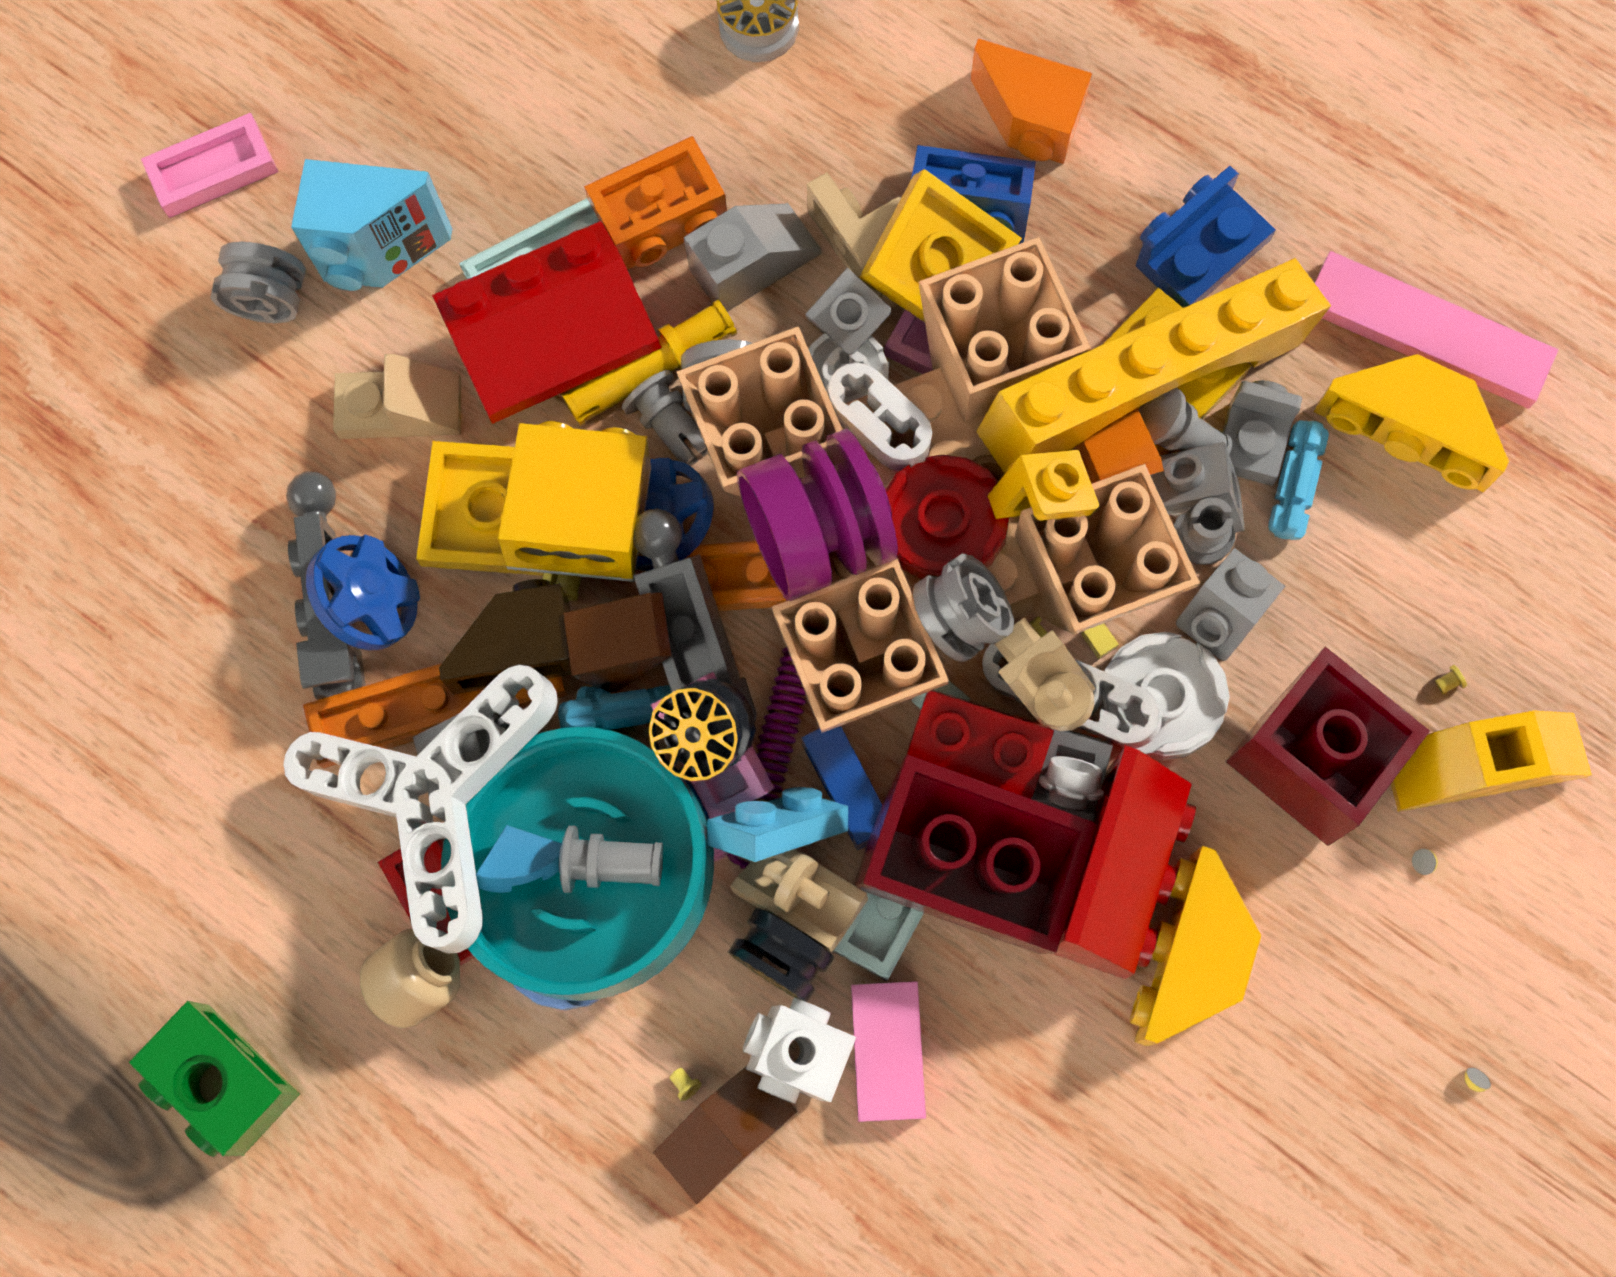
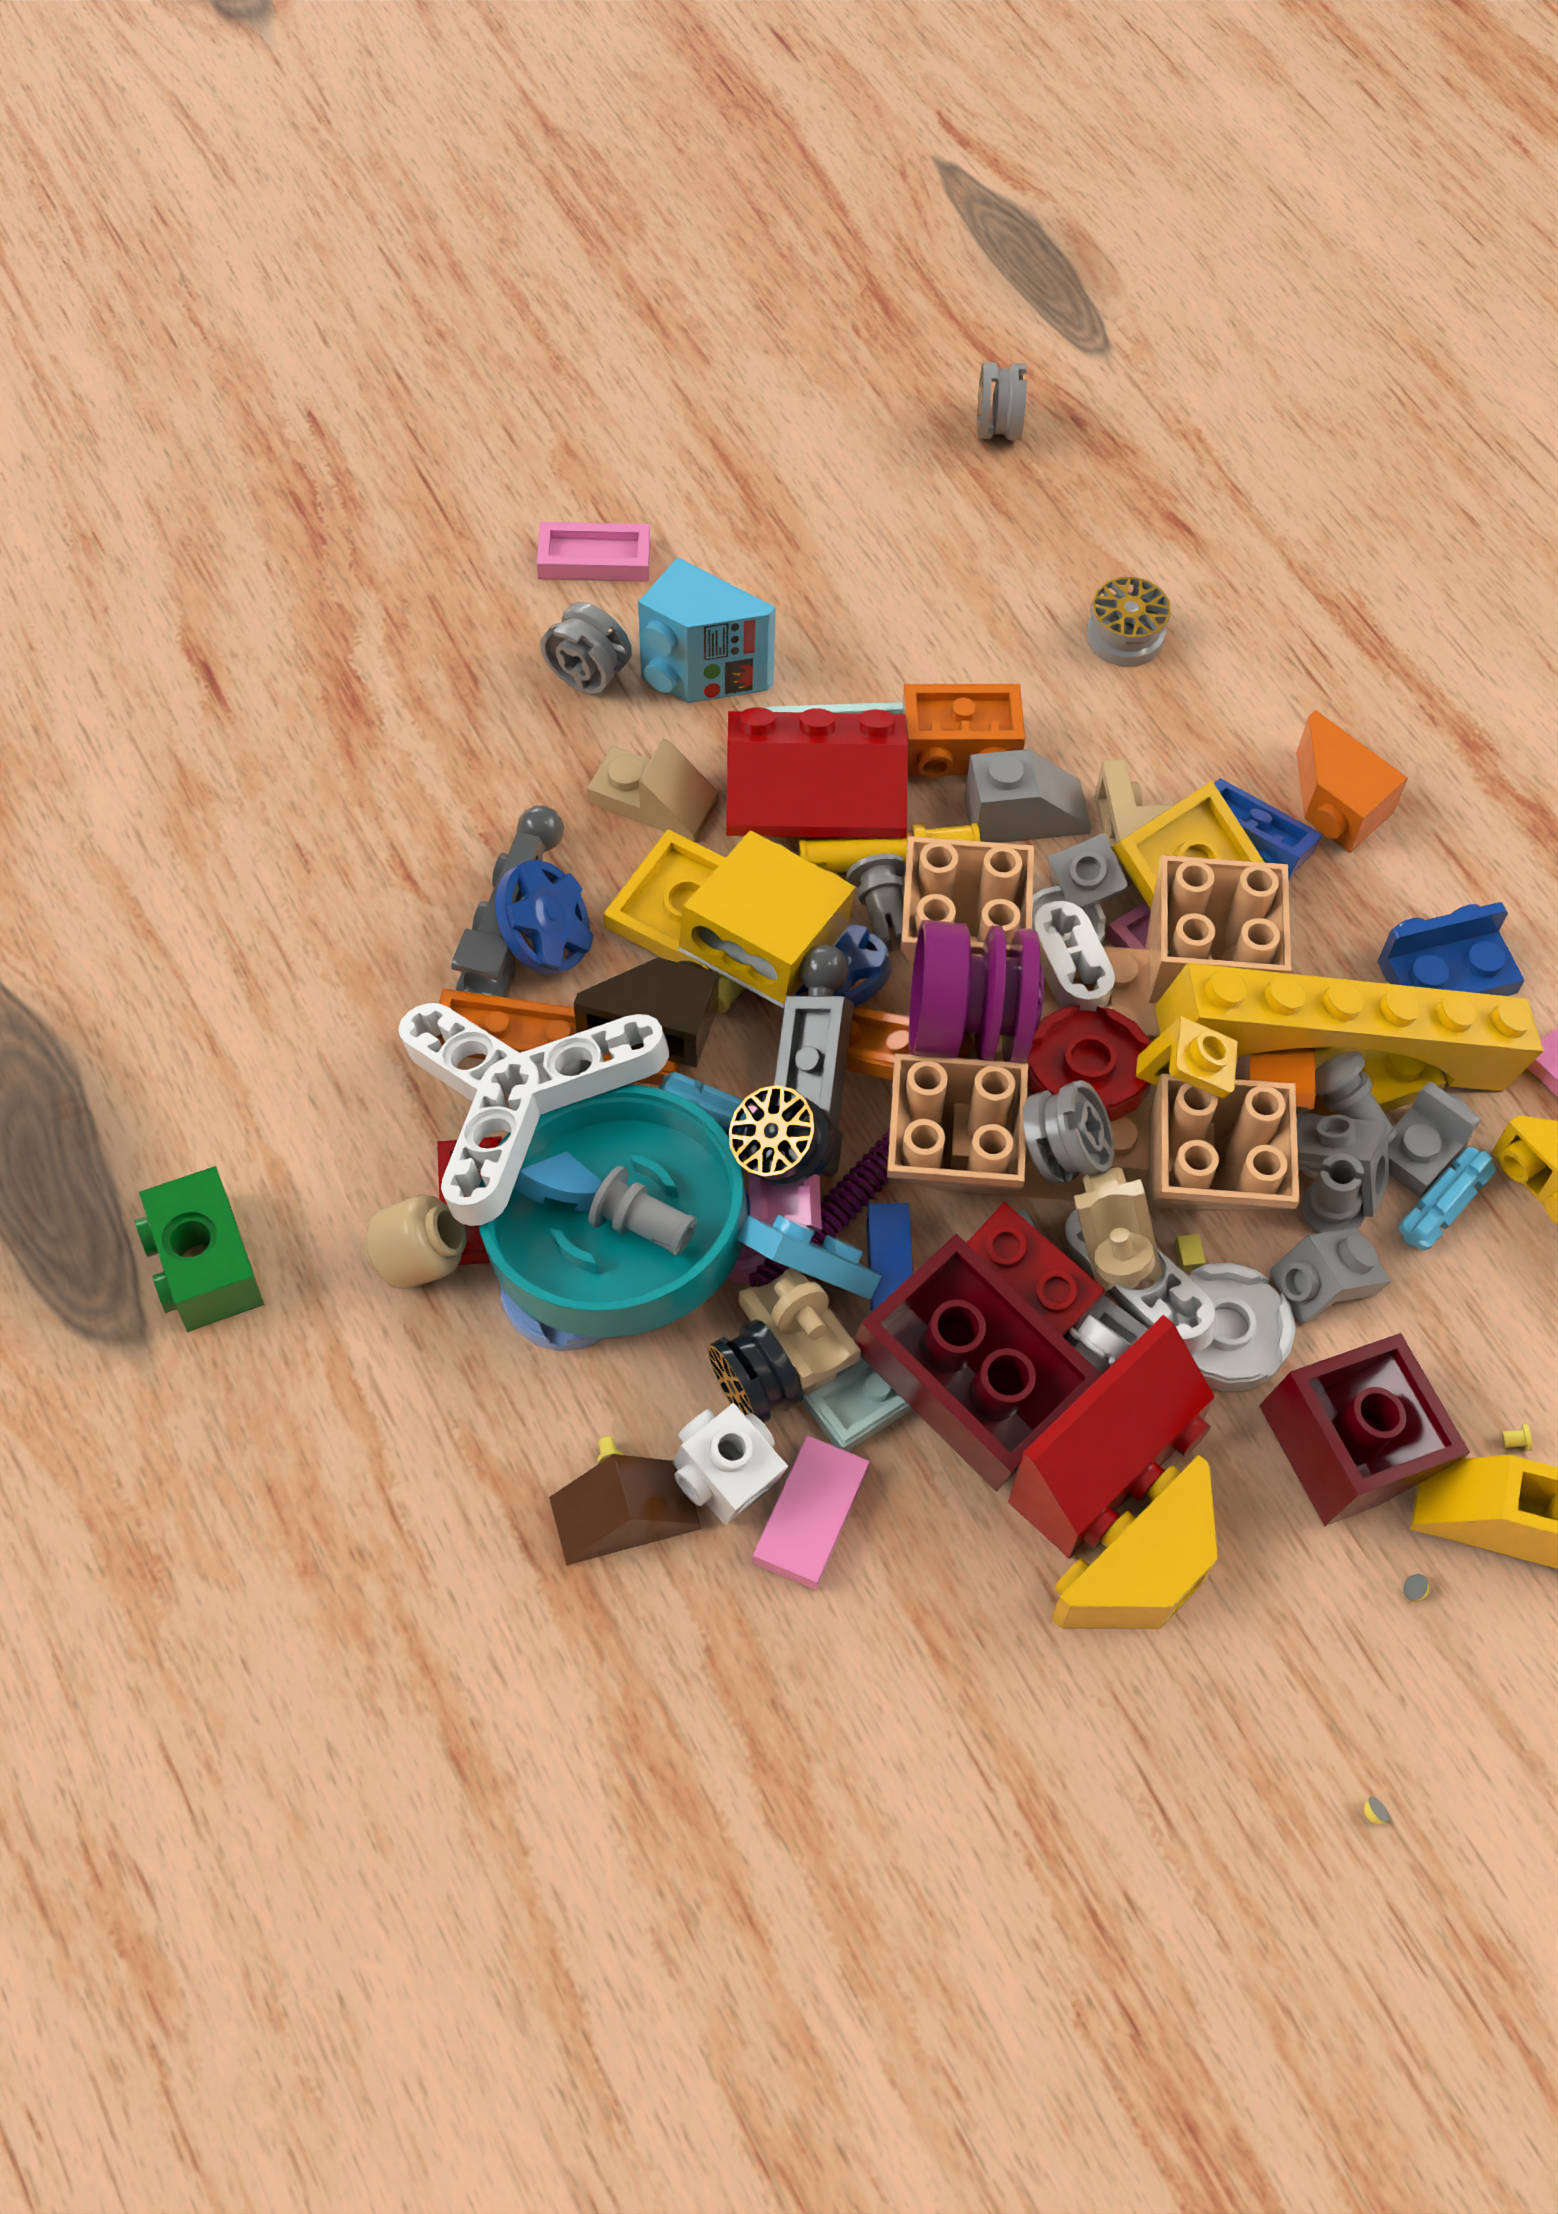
camera: 20 degrees right, 15 degrees down
reddish brown slope [563,593,672,692] -> none

